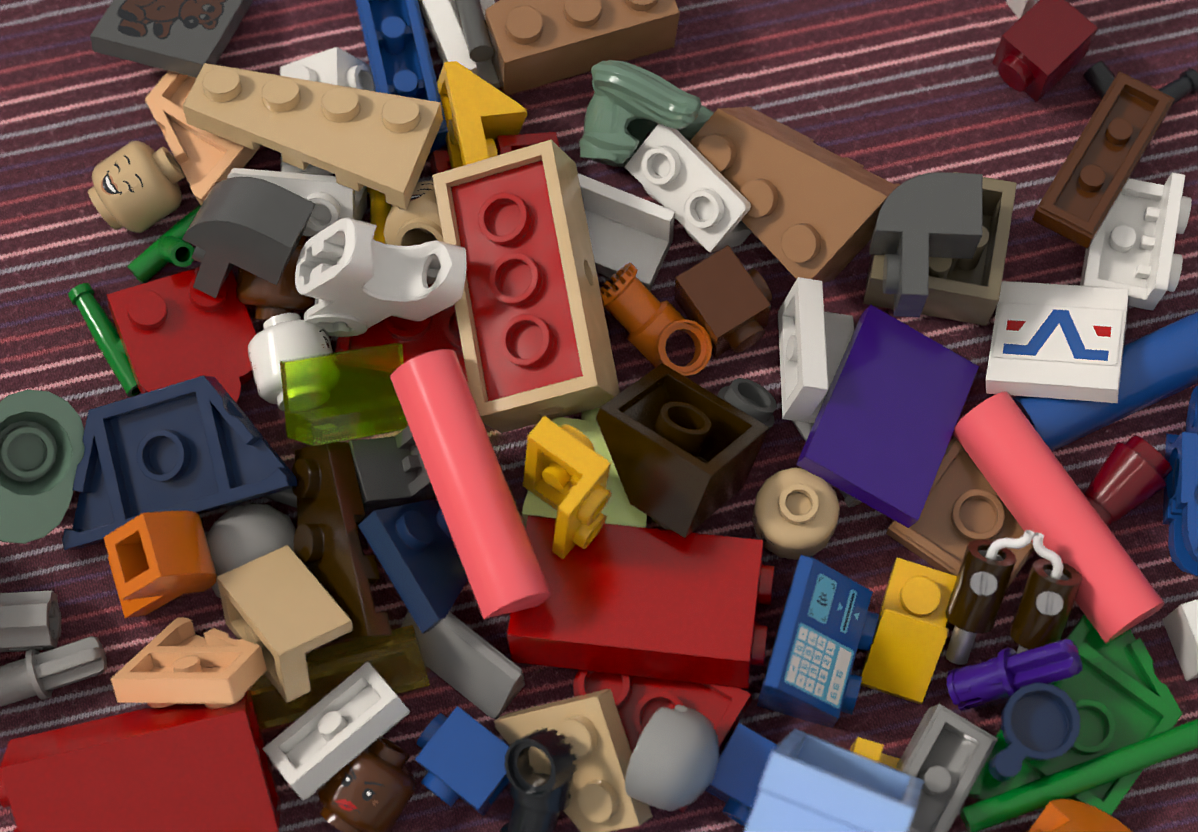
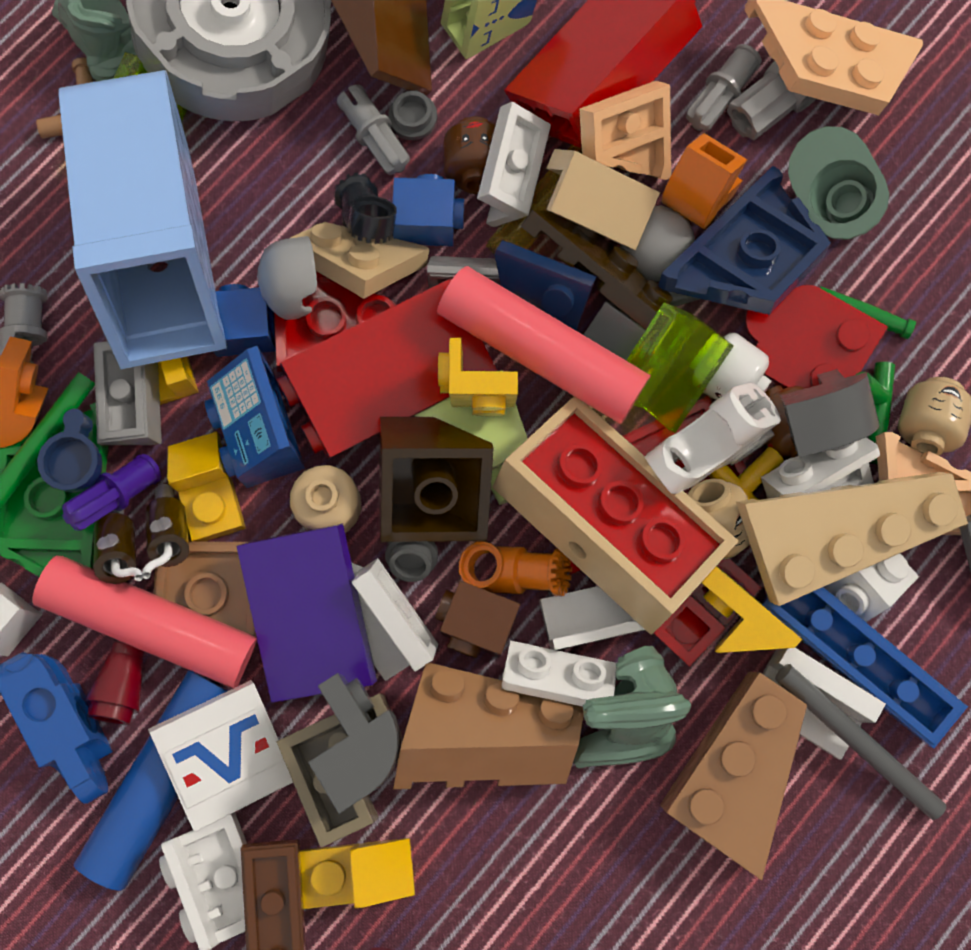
camera: 140 degrees right, 5 degrees up
none -> yellow slope [300,838,415,909]

